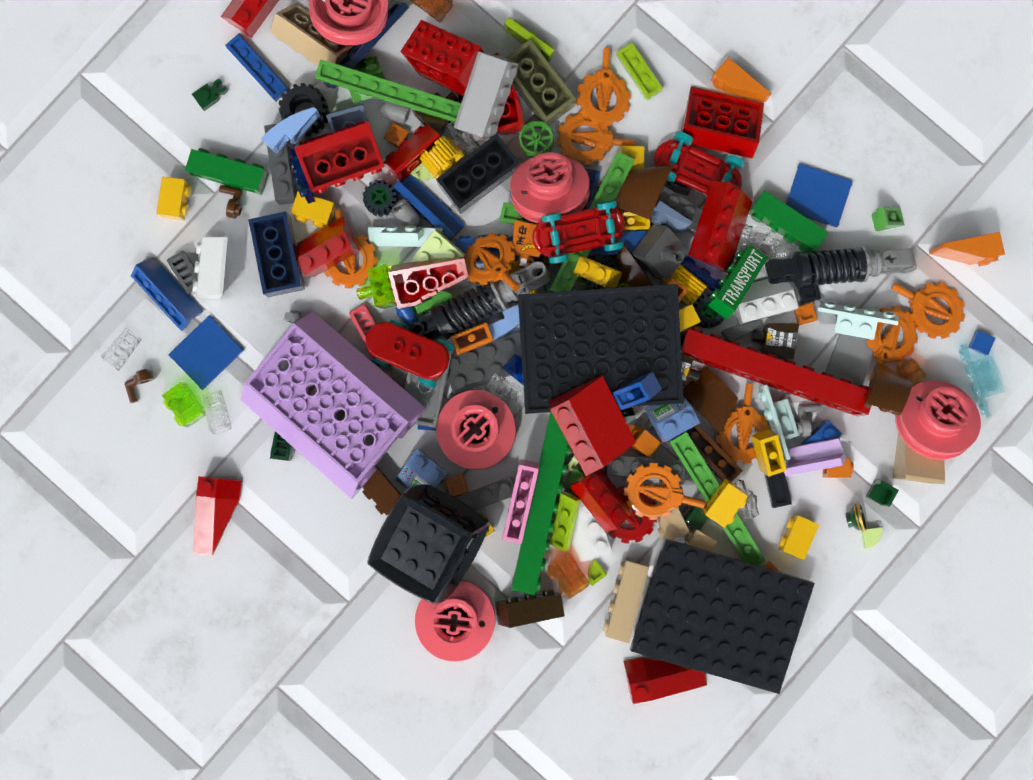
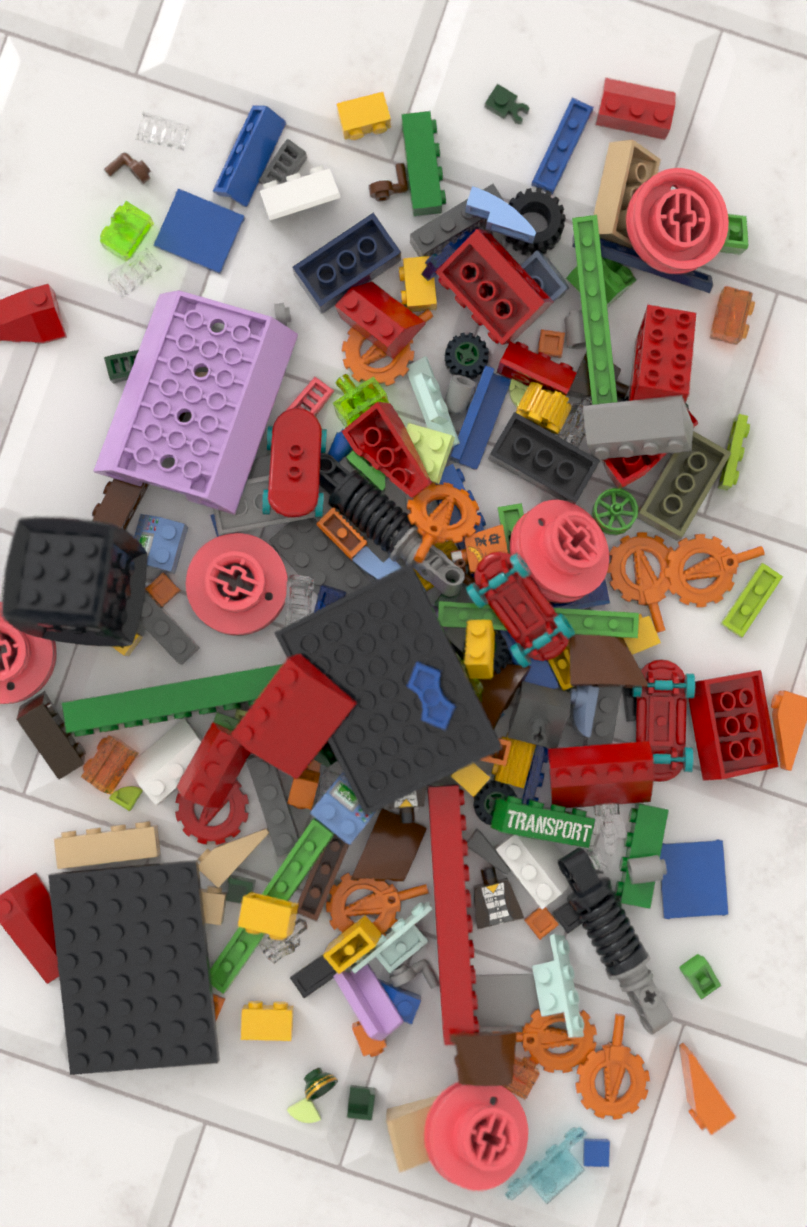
camera: 60 degrees right, 0 degrees up
bright pink brick [502,459,539,544] -> none
lime plate [550,491,581,552] -> none
blue slope [612,372,662,410] -> none
orange bar [624,462,706,520] -> none
none -> blue tile [407,662,456,730]
none -> light grey brick [627,855,667,885]

